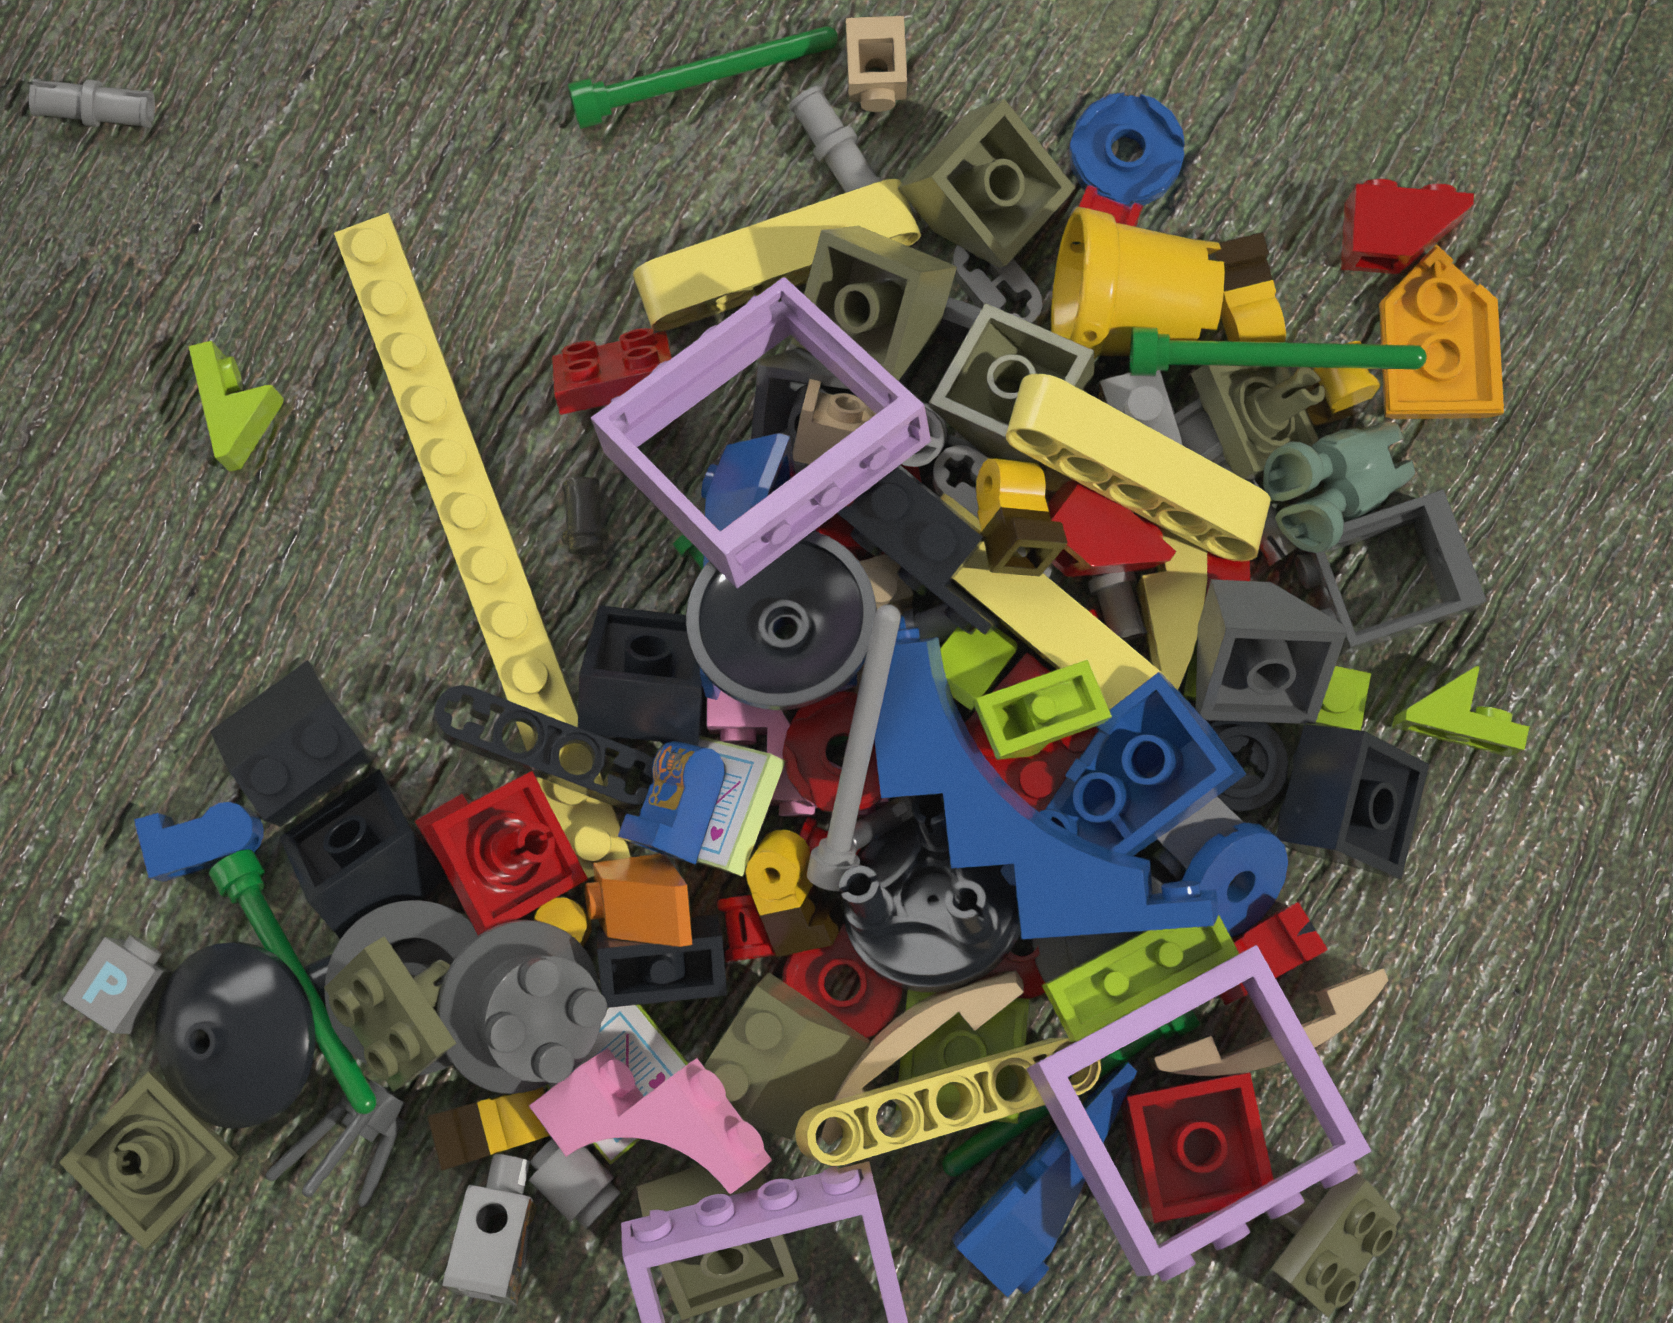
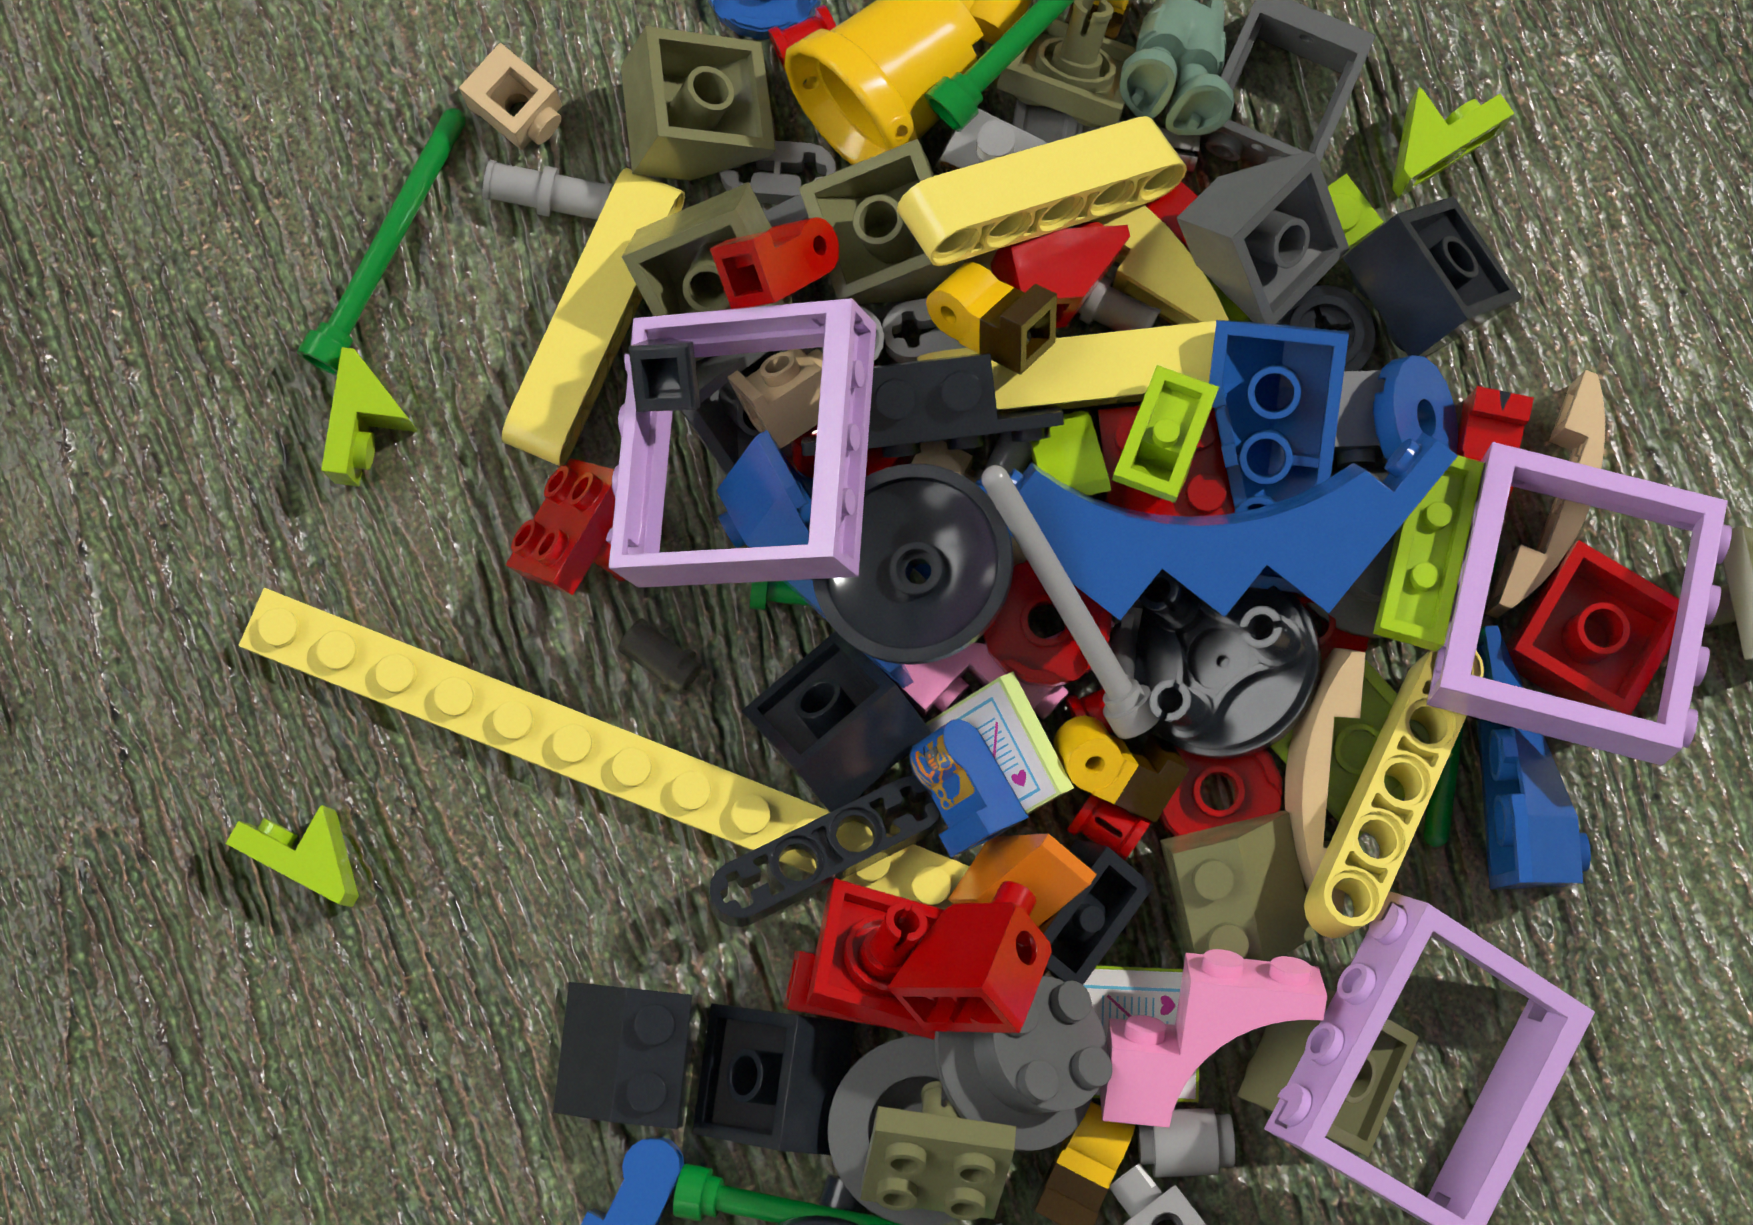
camera: 45 degrees left, 0 degrees up
none -> lime slope [321,347,417,487]
none -> black slope [628,339,701,412]
none -> red leg [710,217,839,309]
none -> red torso [888,881,1052,1033]

